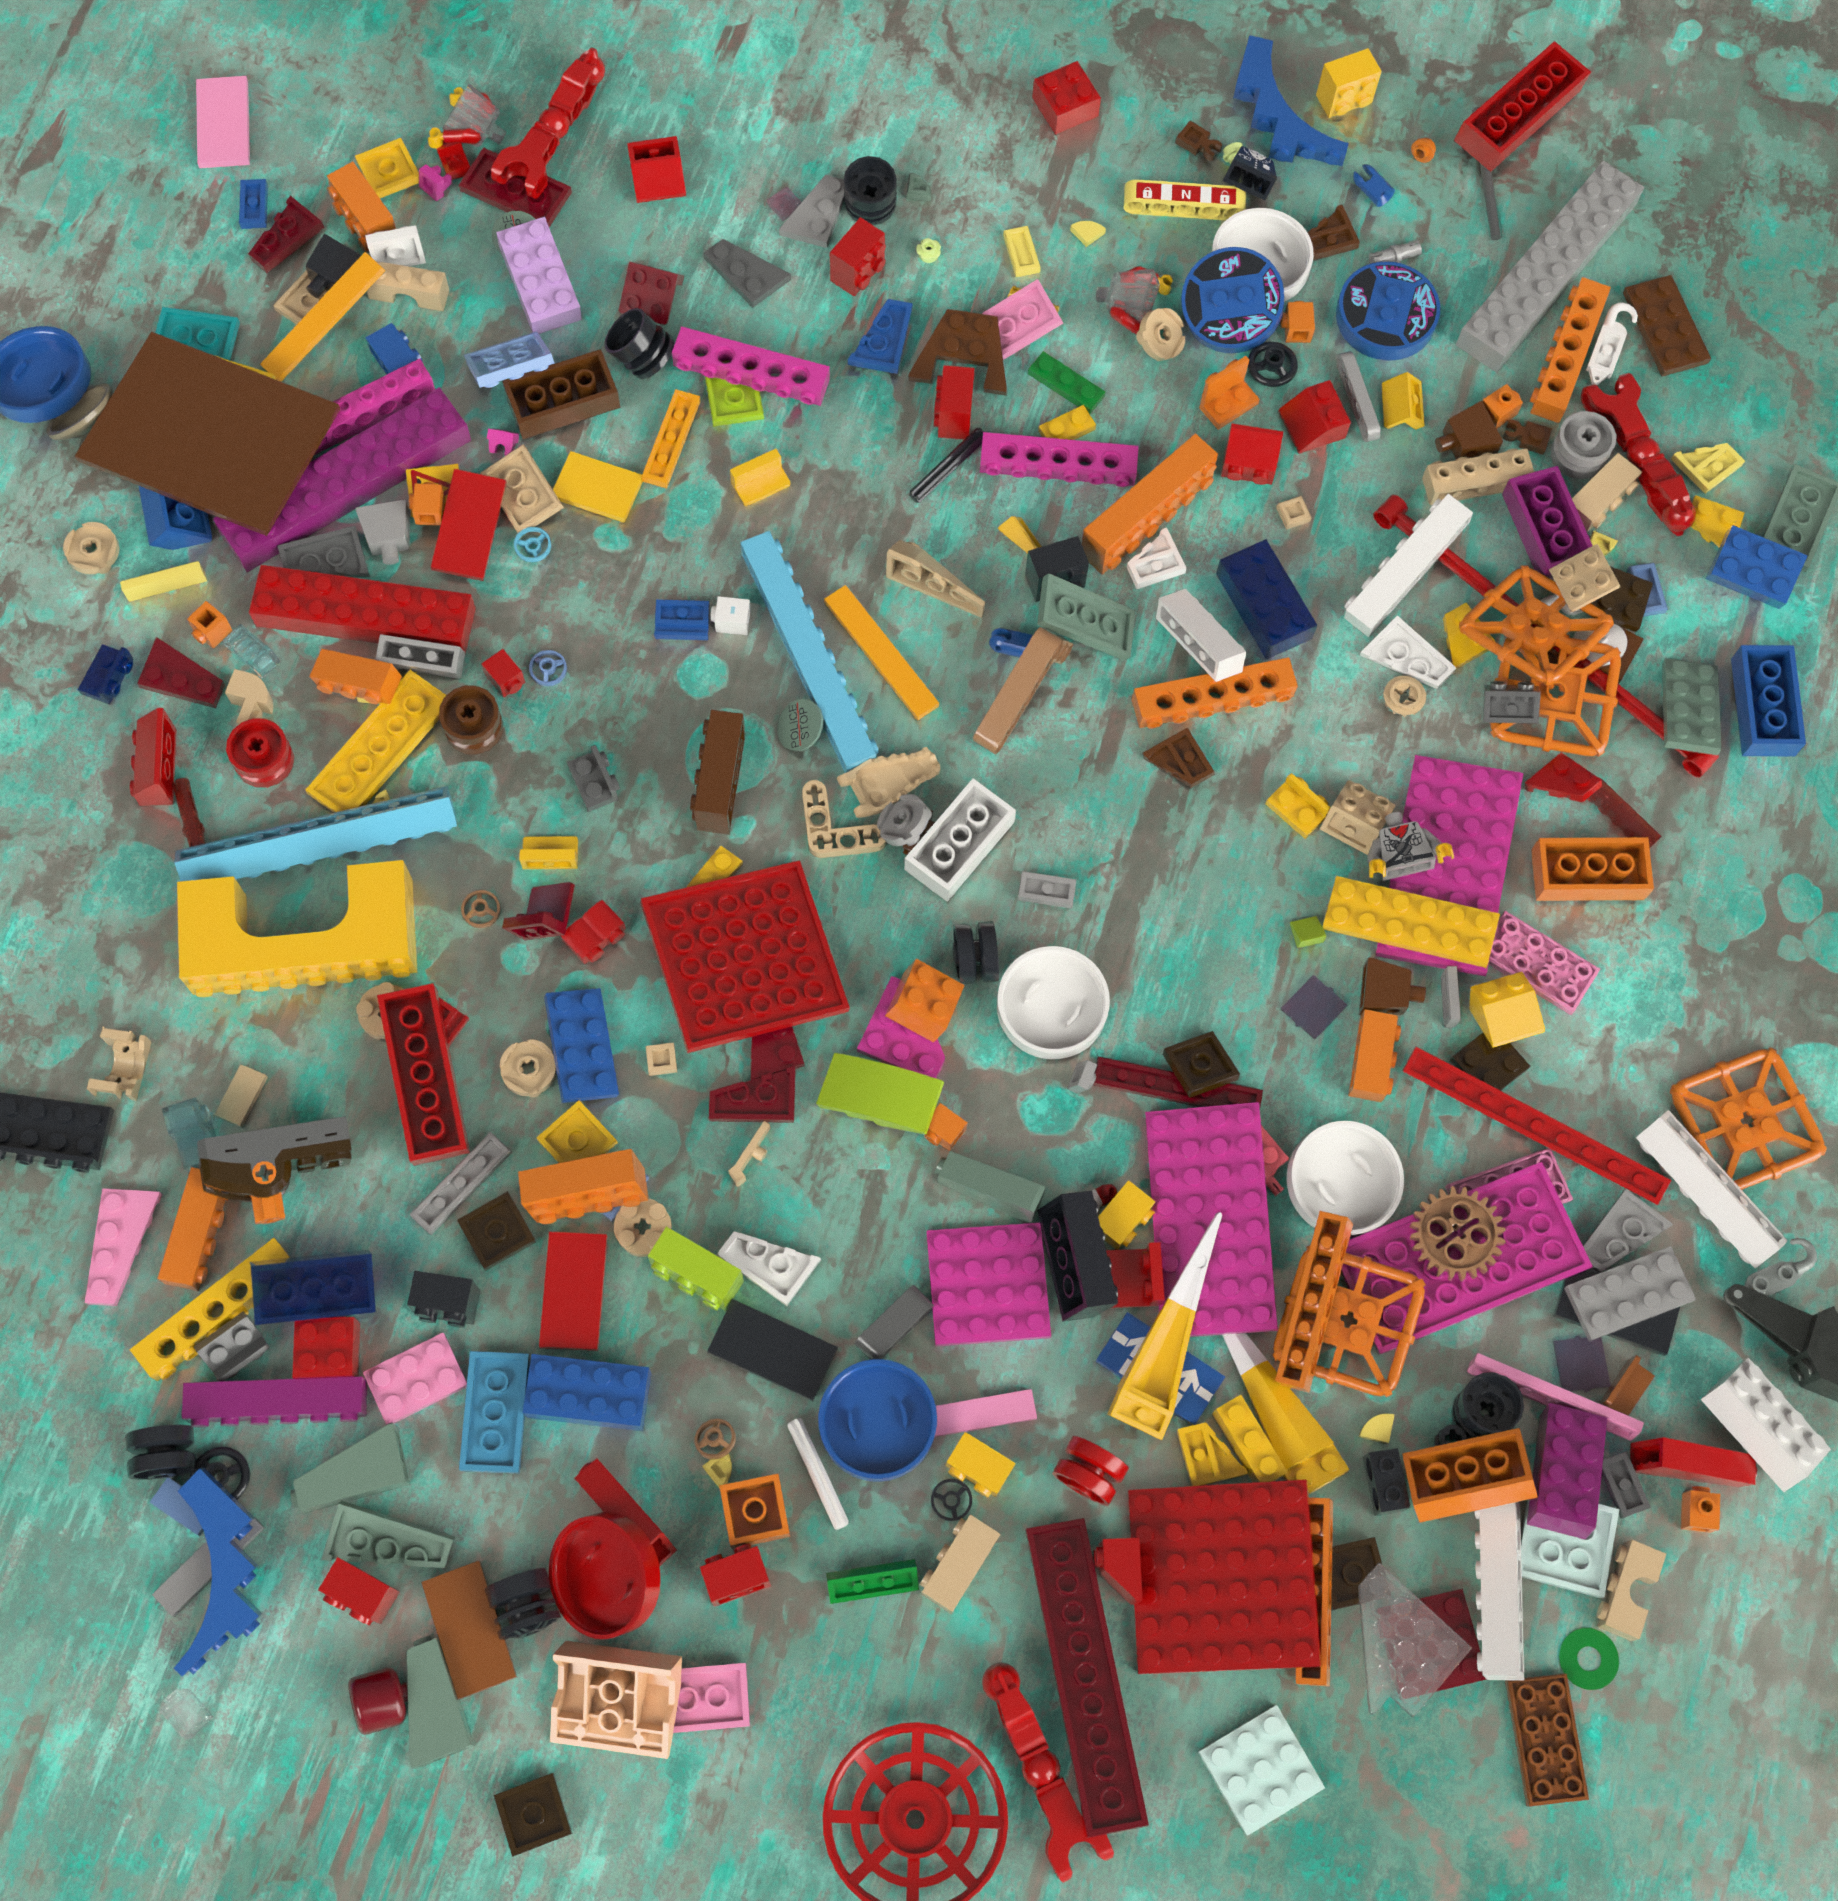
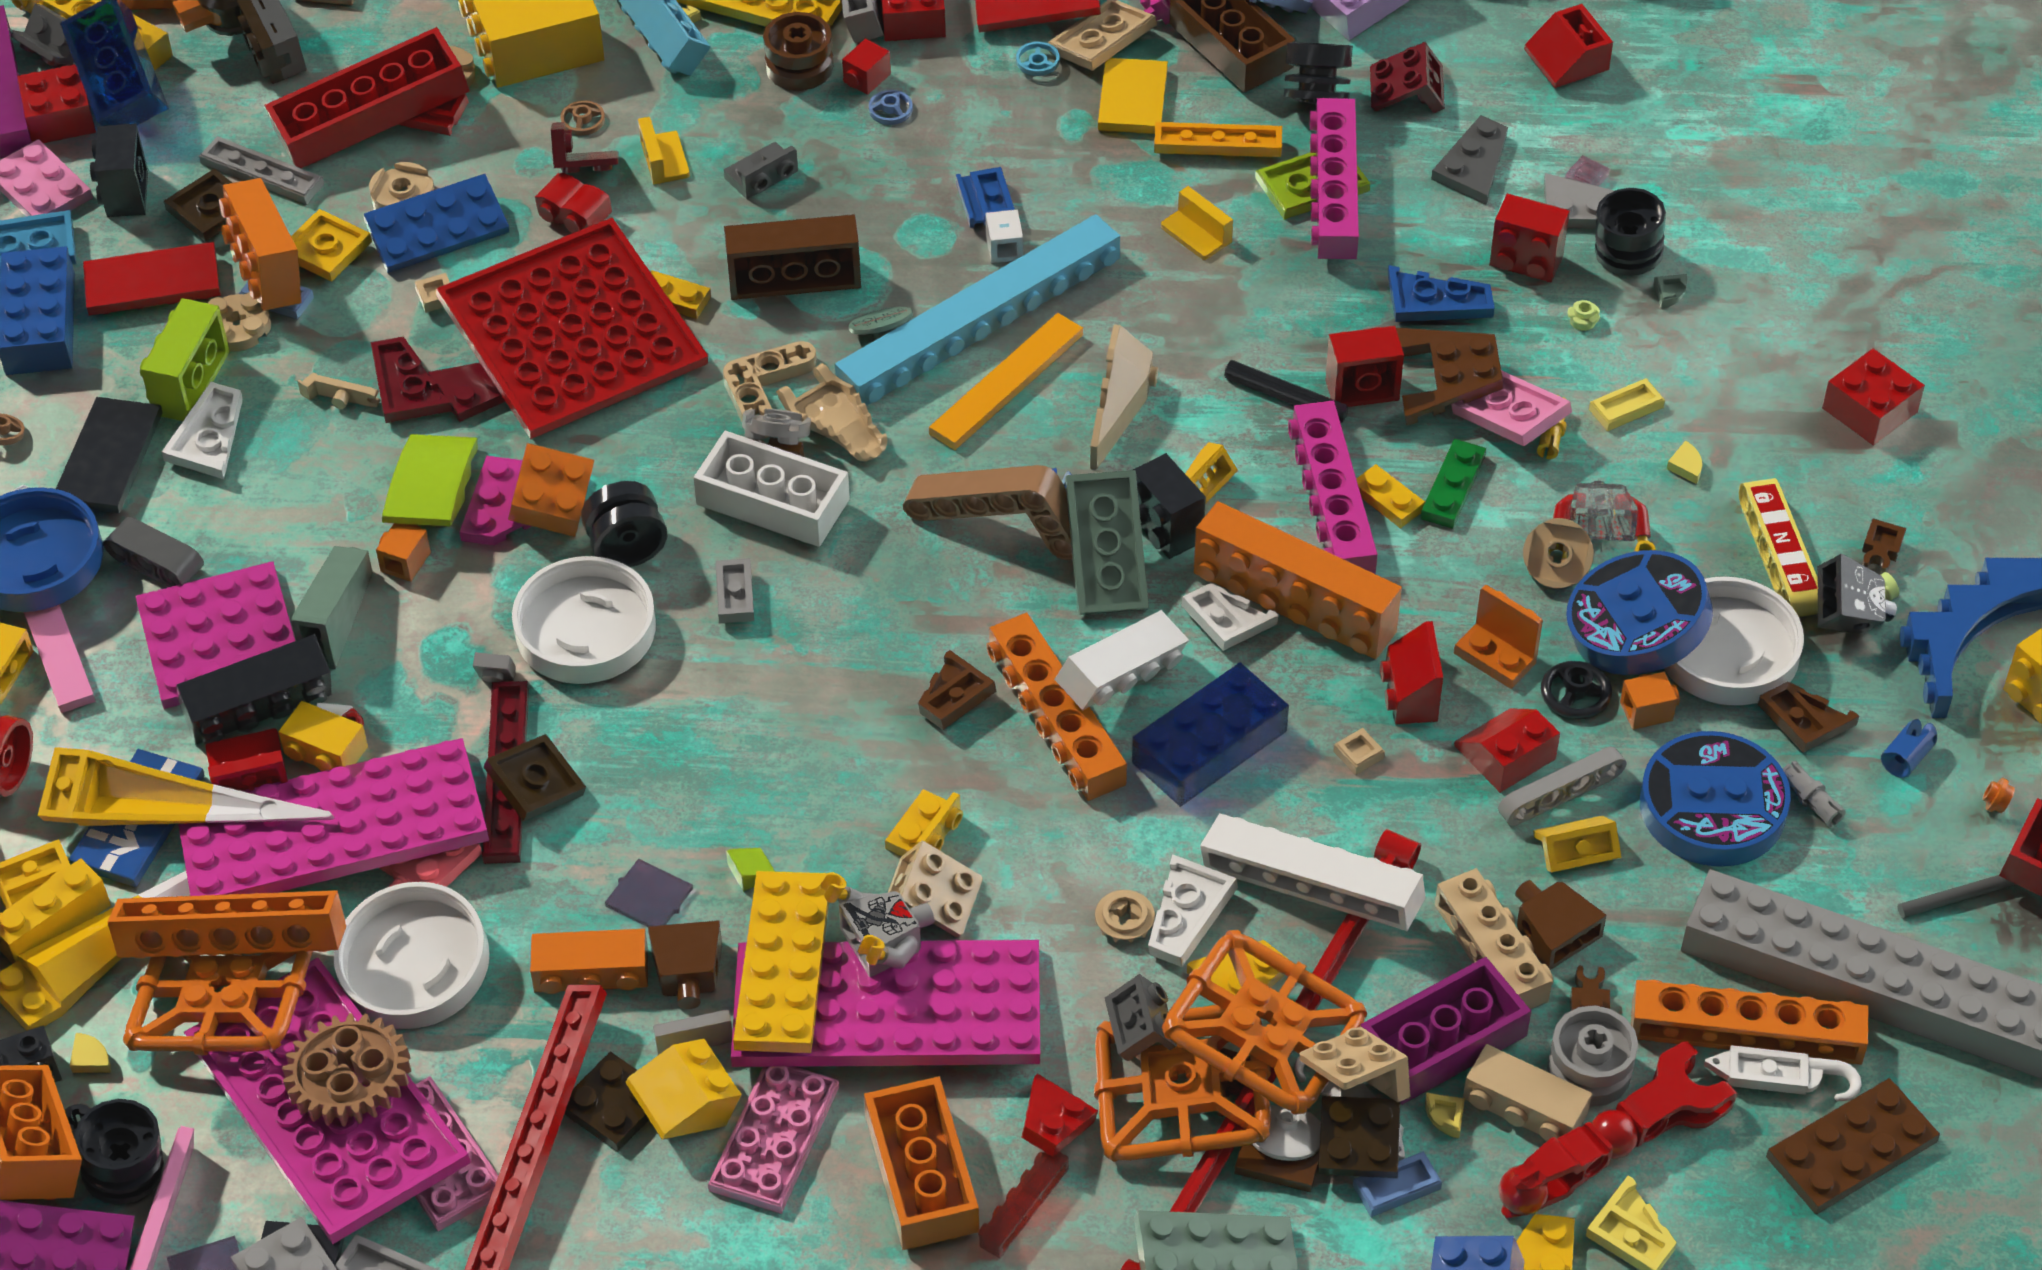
camera: 80 degrees right, 20 degrees down
orange brick [1482,384,1523,428] -> none

